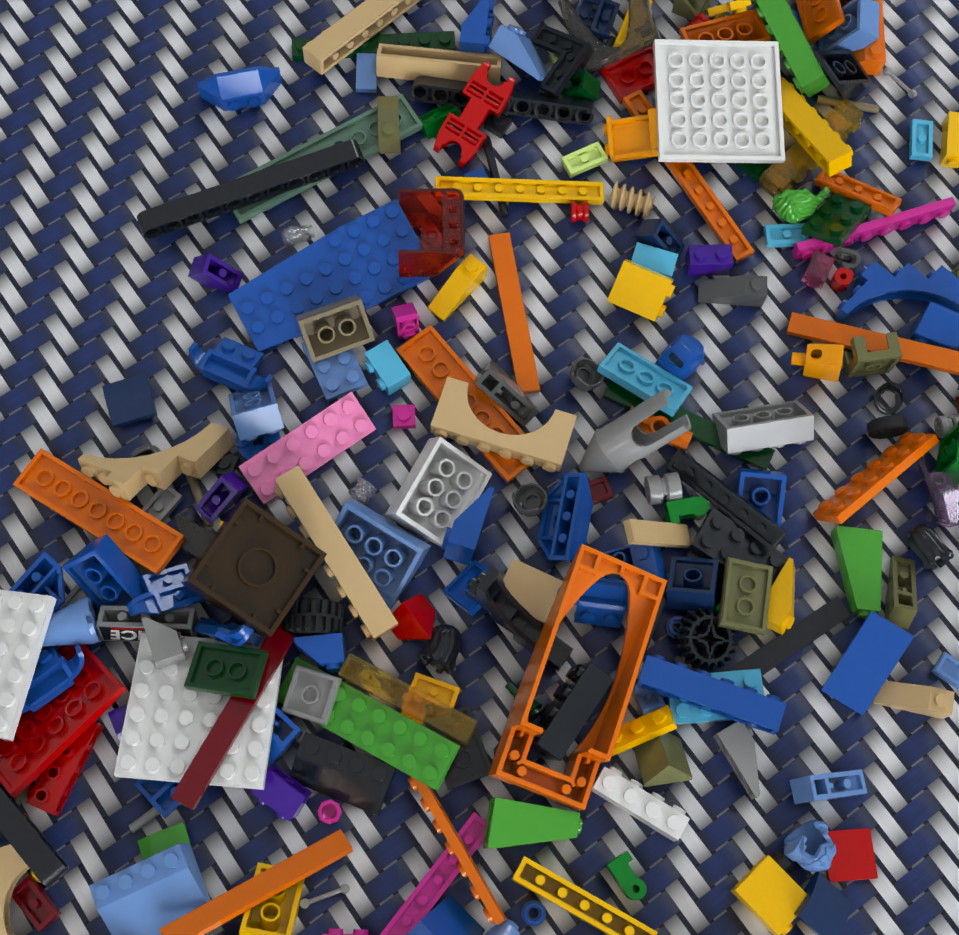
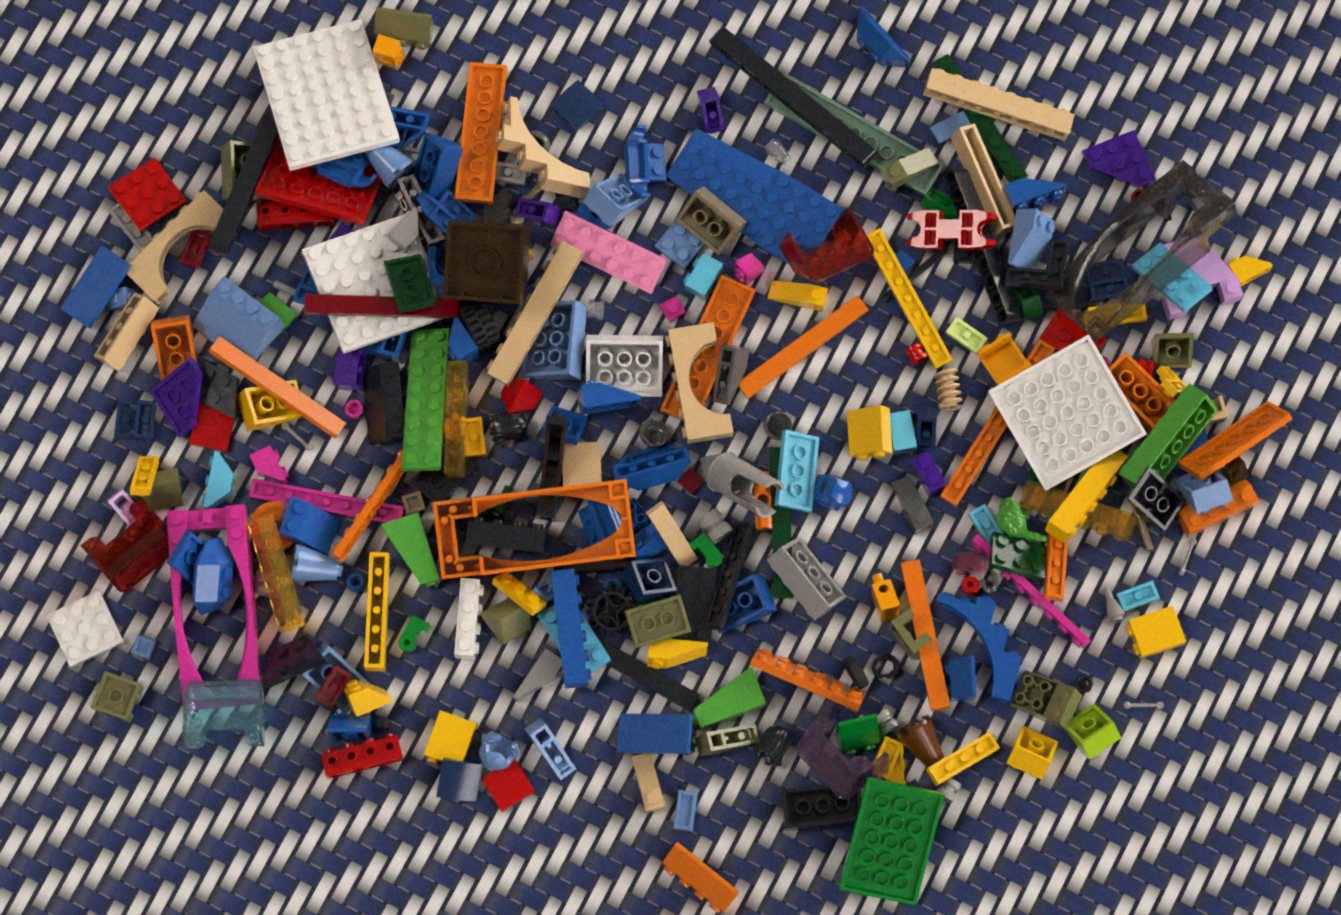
camera: 65 degrees right, 5 degrees up
light grey tile [281,665,342,725] -> none
none -> dark tan plate [401,491,426,516]
none -> light grey cone [1103,588,1126,624]

